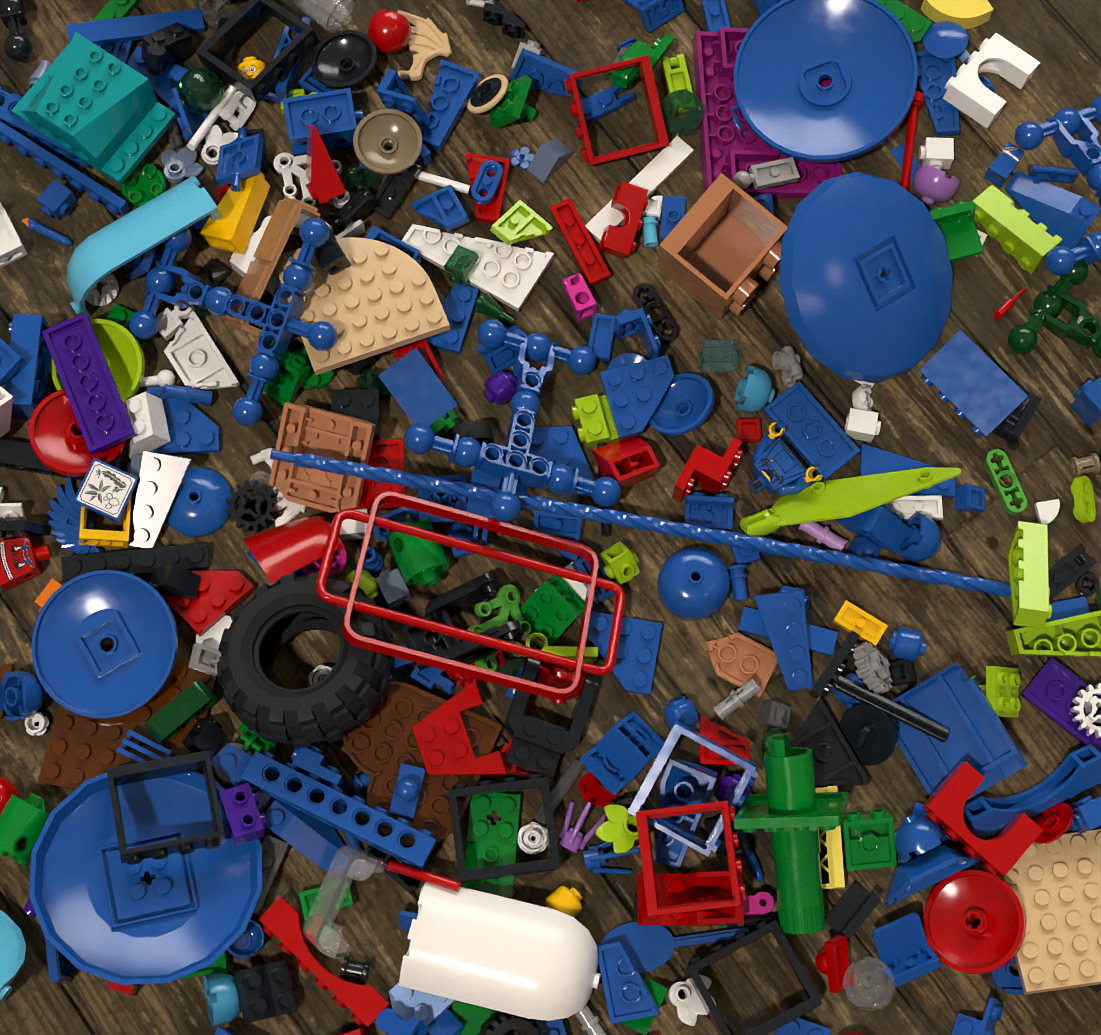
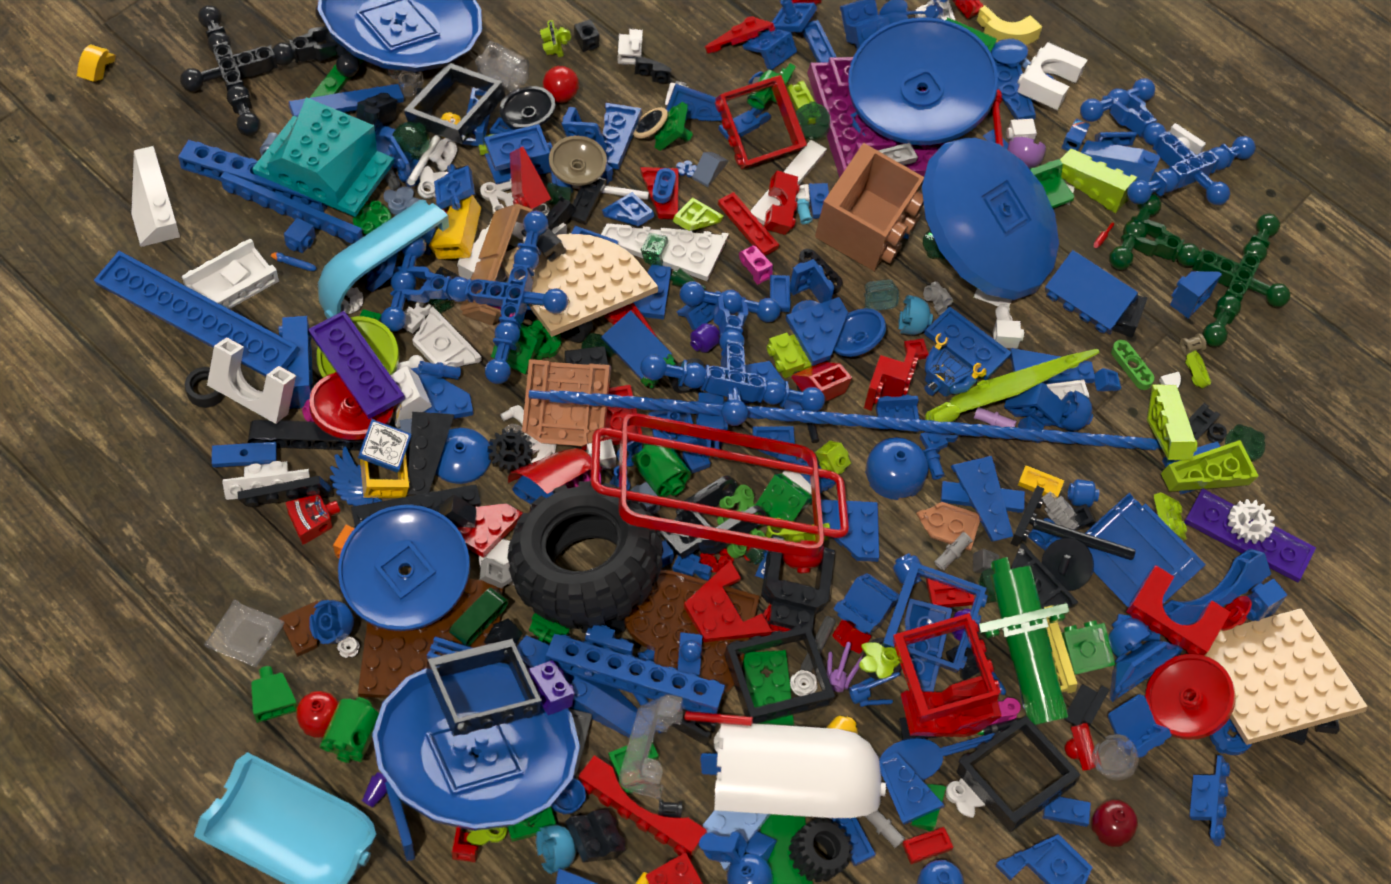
camera: 15 degrees left, 15 degrees down
tan animal [397,10,452,81] -> none

